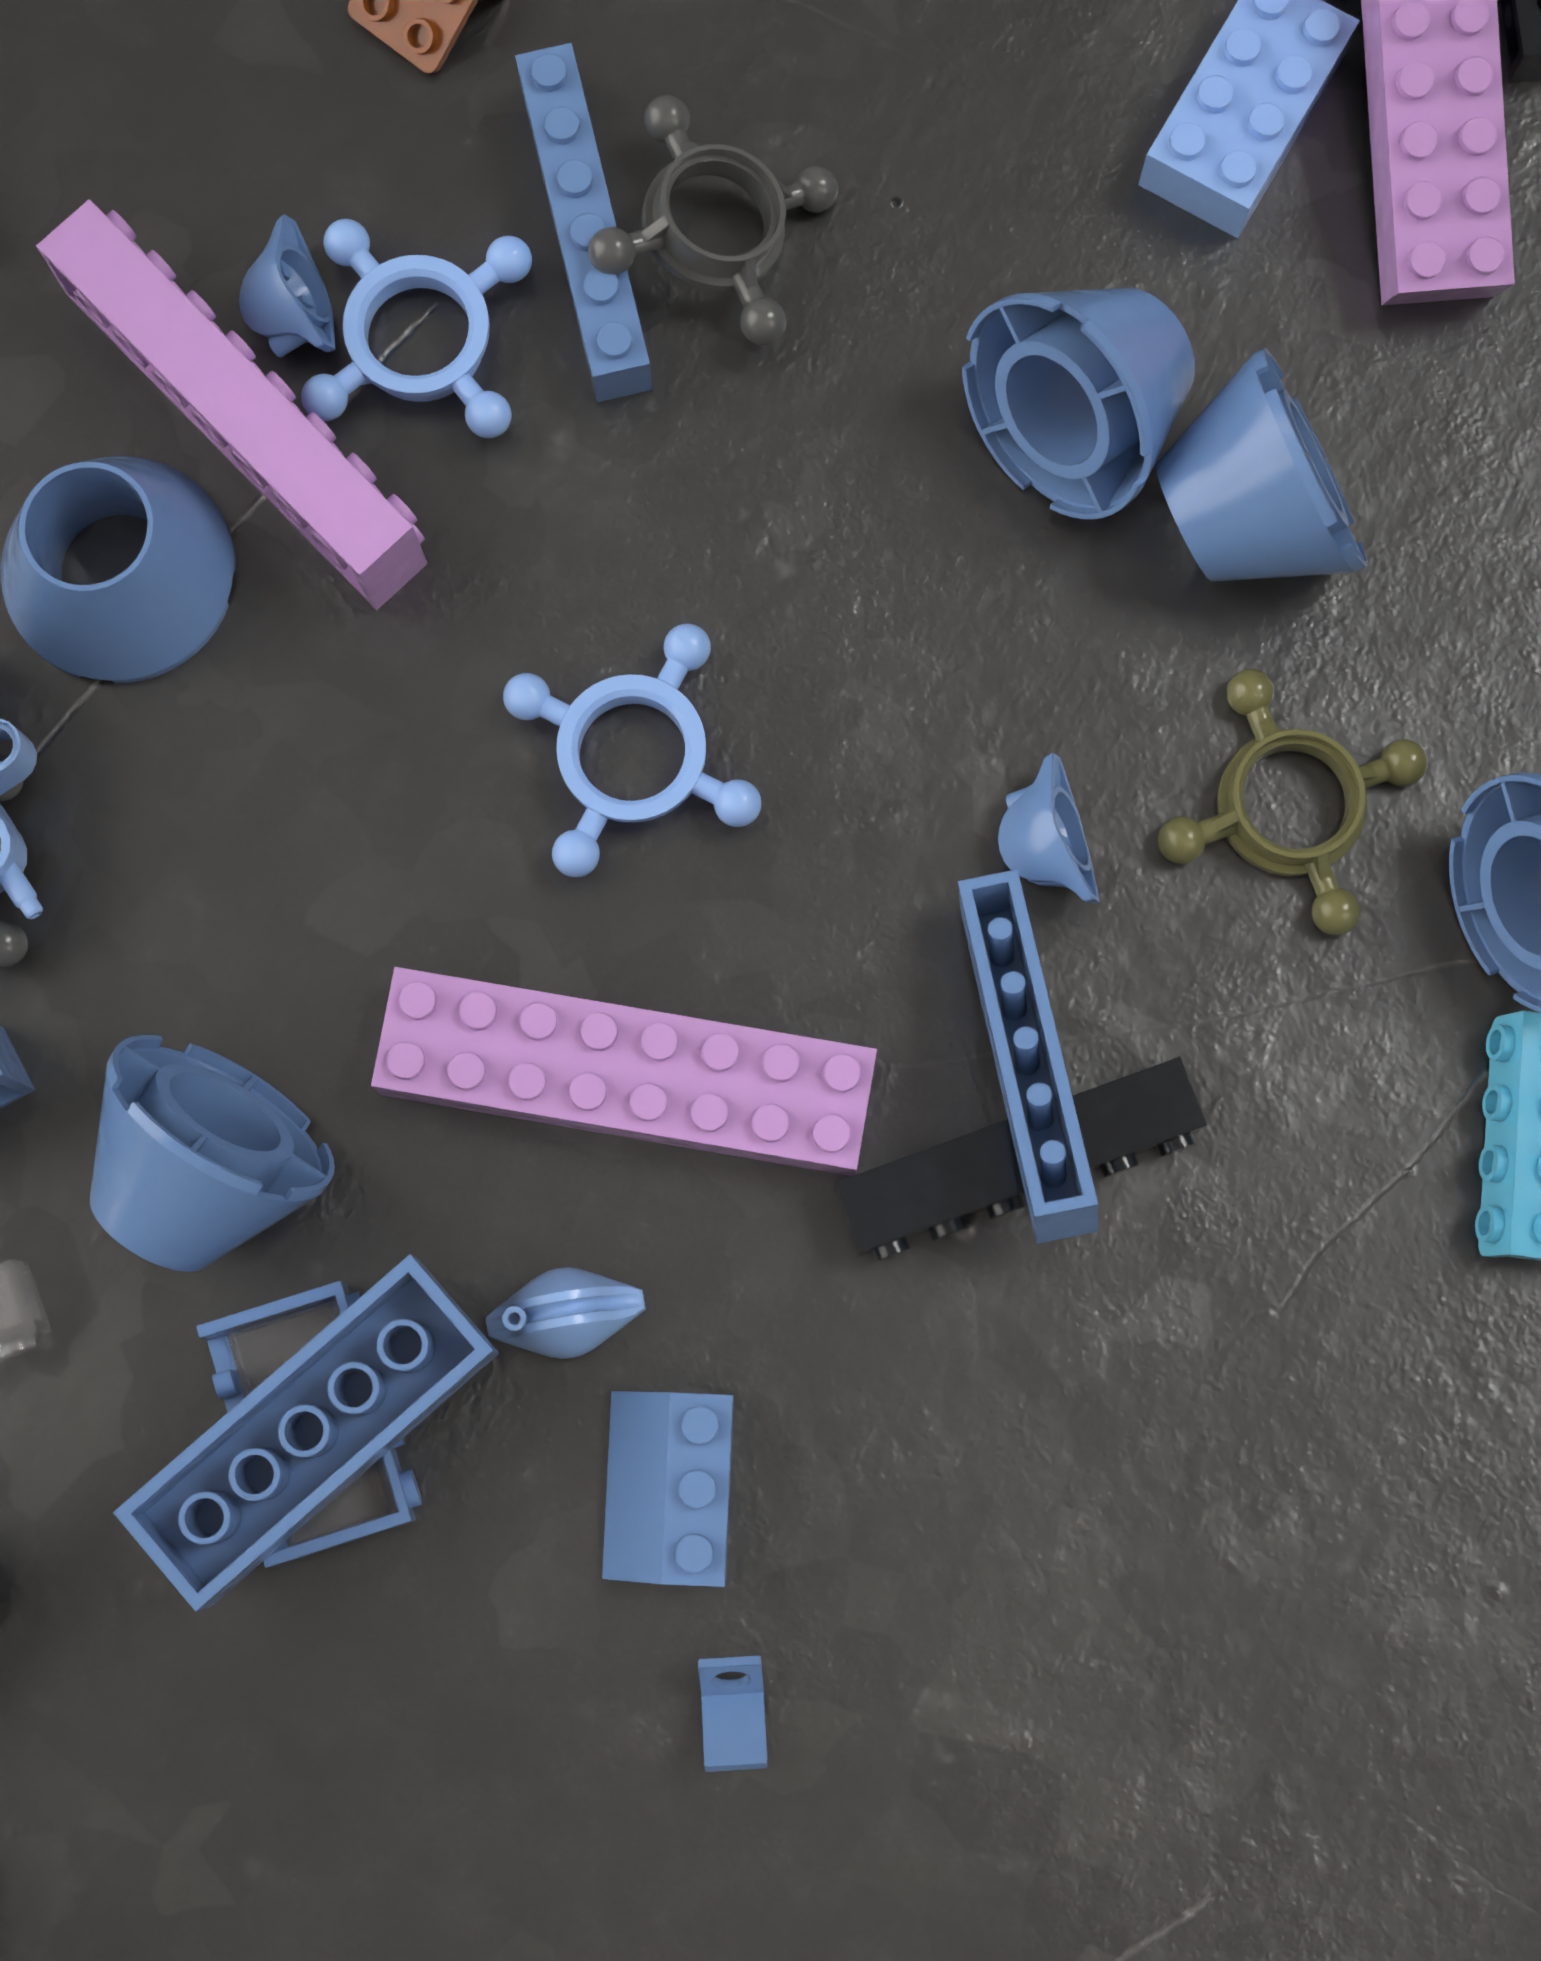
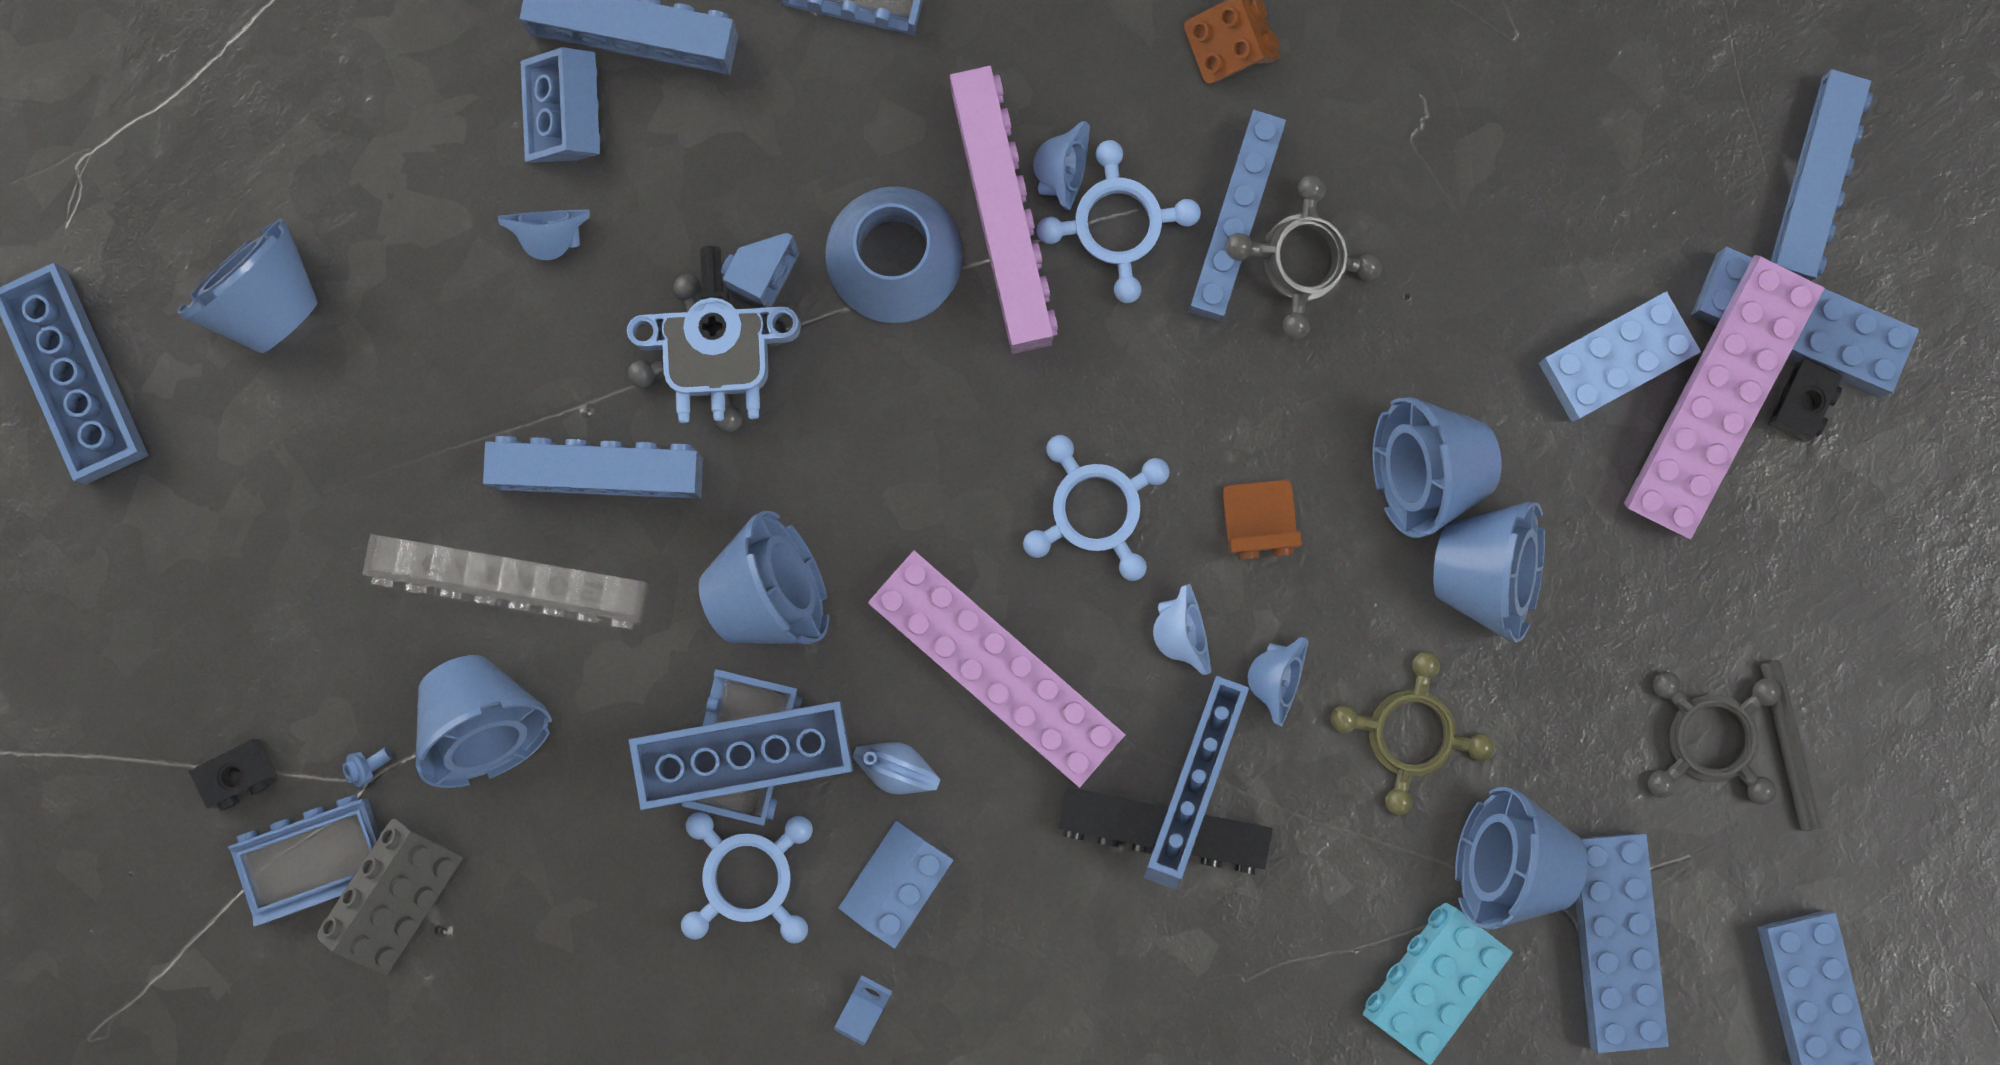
camera: 30 degrees right, 5 degrees up
none -> light blue piece [681,812,813,944]
none -> light blue hat [1153,584,1211,675]
none -> dark orange bracket [1222,480,1302,560]

